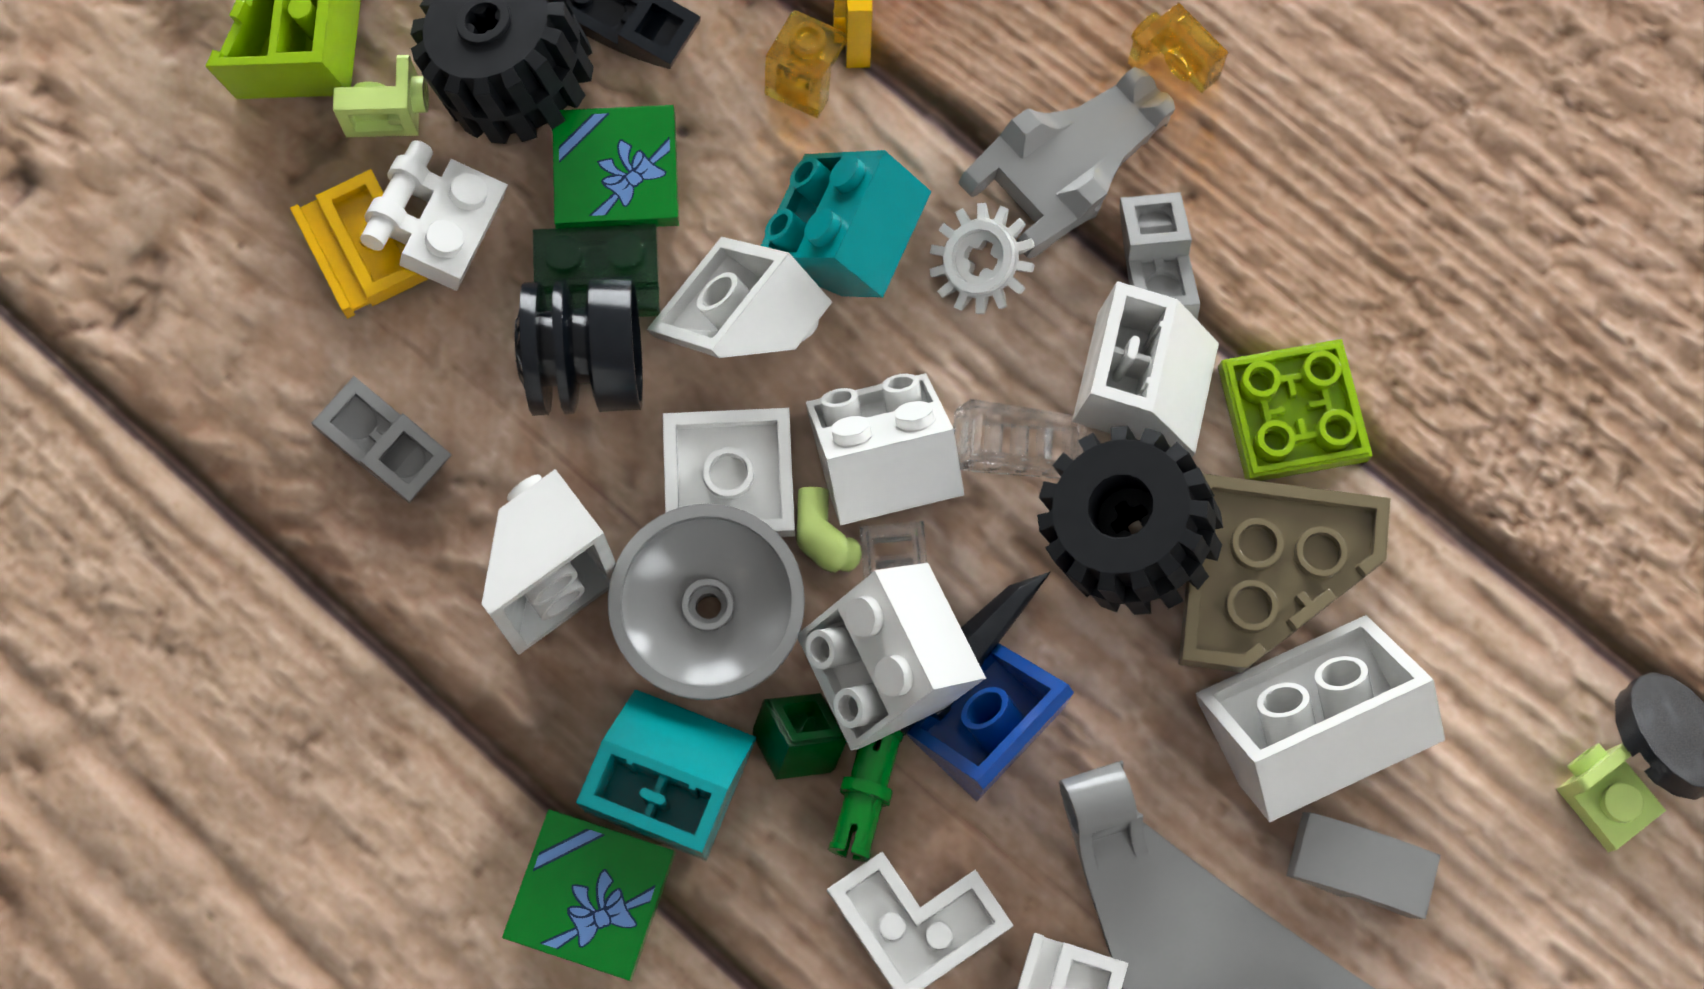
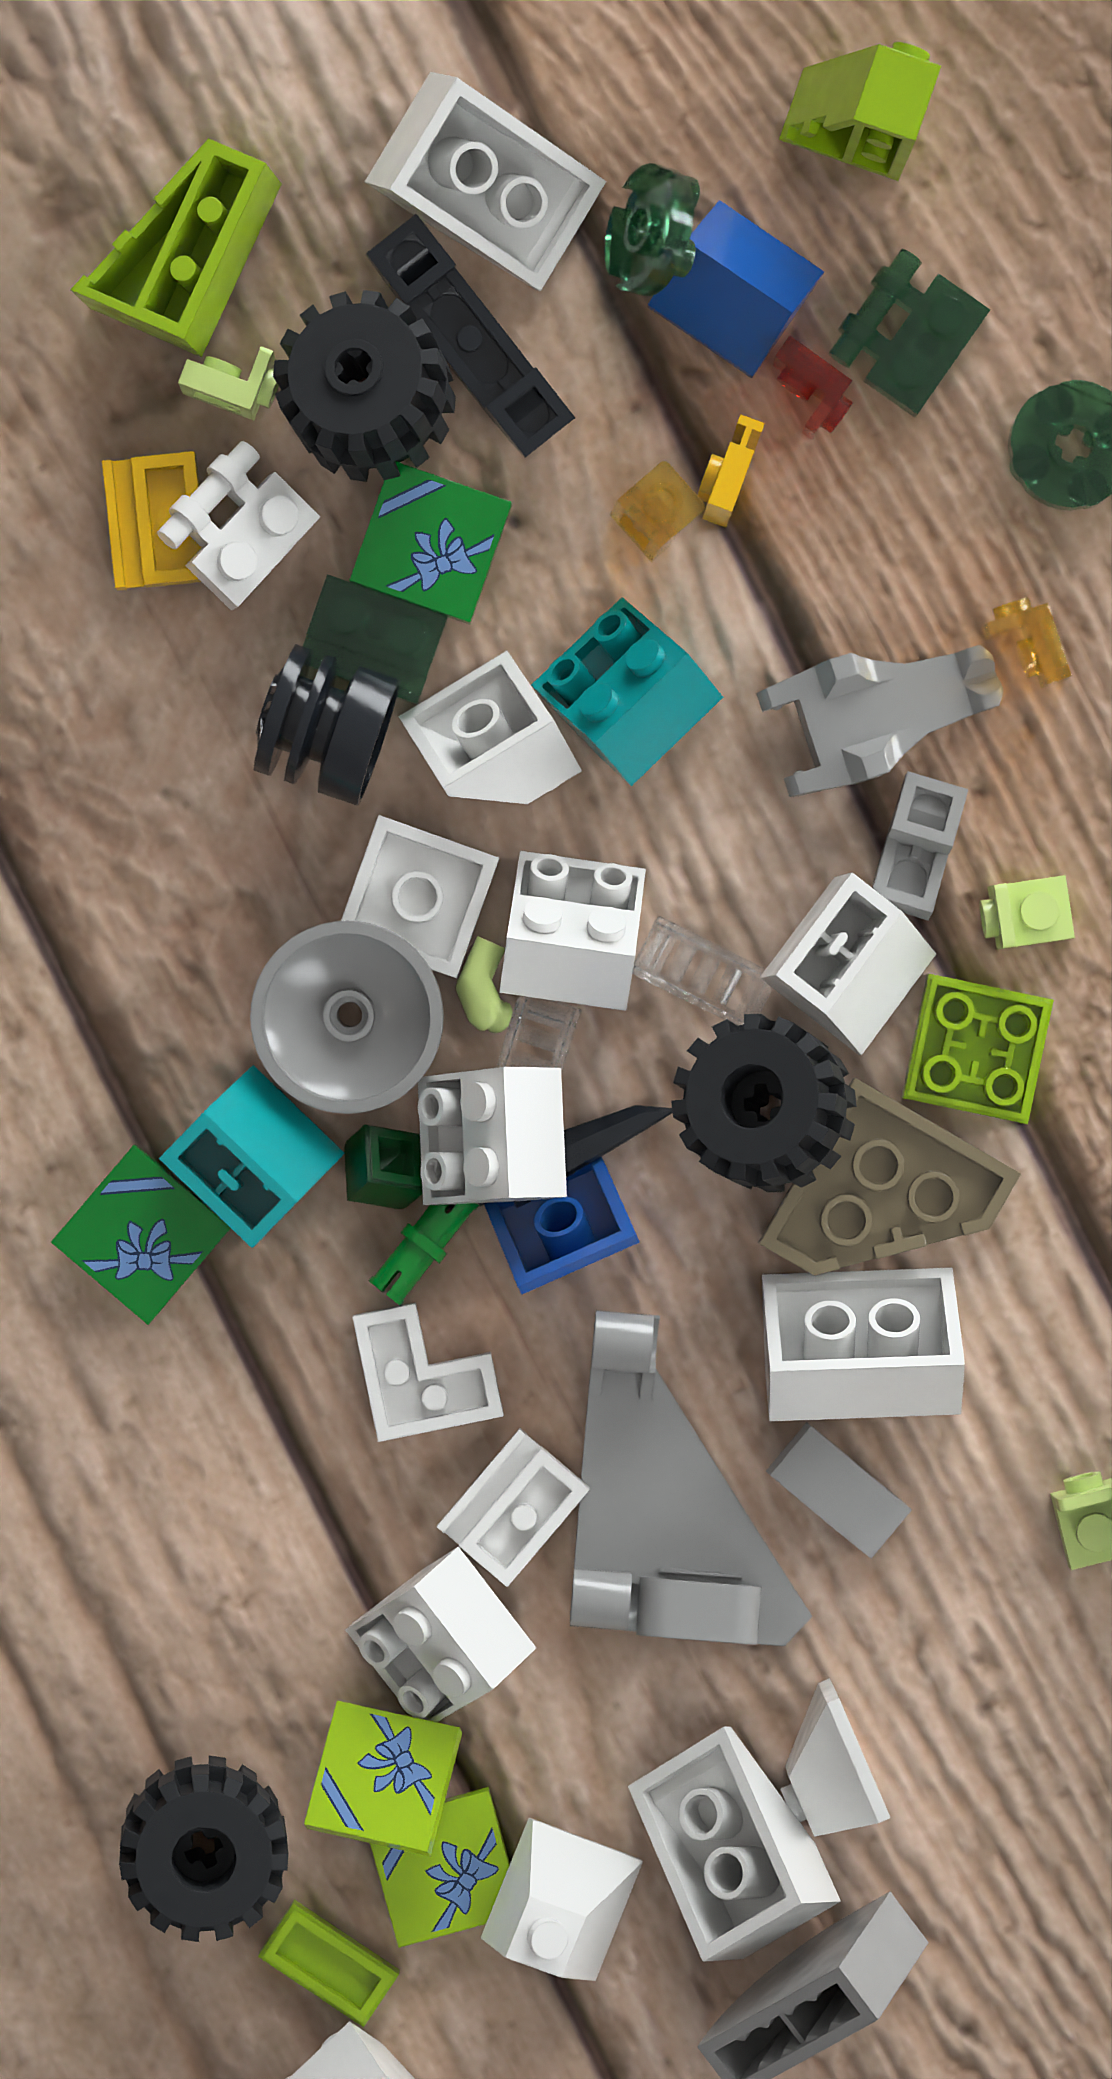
camera: 25 degrees right, 15 degrees up
light grey slope [312,376,452,503] -> none
white slope [482,469,616,655] -> none
white gear [929,203,1035,314] -> none
none -> yellowish green bracket [979,875,1075,950]

